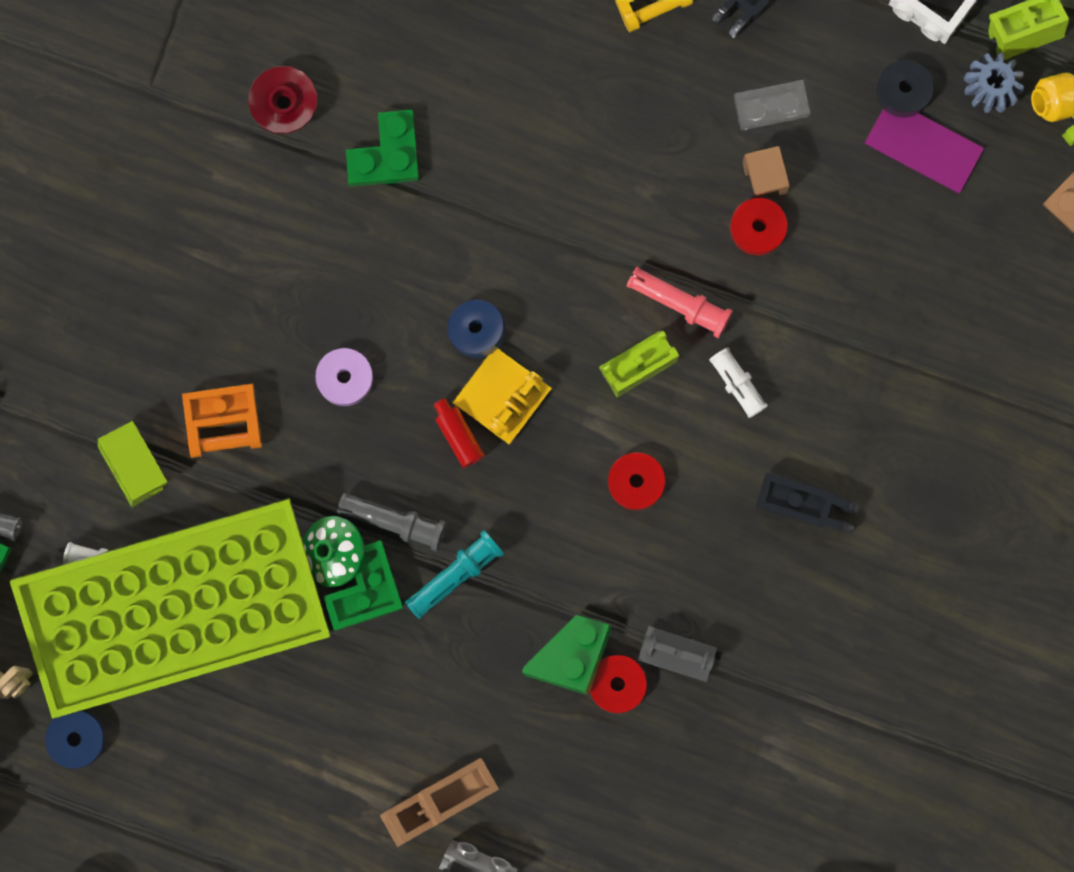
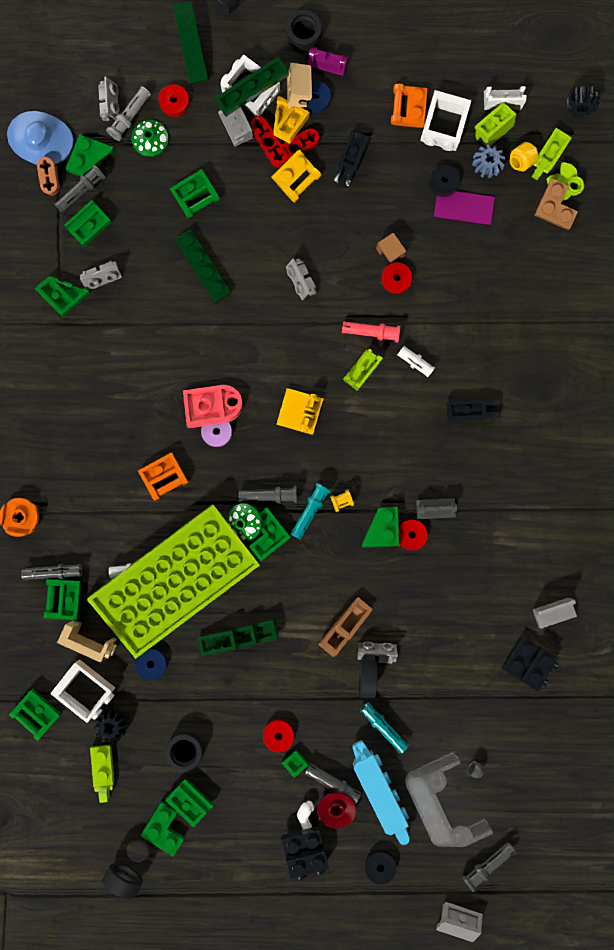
camera: 30 degrees left, 5 degrees up
lime hinge [98,421,167,508] -> none
dark red dish [248,66,317,134] -> none
green plate [346,110,419,187] -> none
red cylinder [434,398,485,469] -> none
dark blue piece [448,300,506,358] -> none
red piece [608,452,665,511] -> none
clear plate [734,80,810,131] -> none
none -> green wing [35,276,90,317]
none -> light grey hinge [80,261,122,290]
none -> dark green plate [175,229,231,304]
none -> coral tile [183,385,243,428]
none -> dark green slope [197,619,279,656]
none -> light grey hinge [286,259,316,300]
none -> yellow bush [330,490,354,512]

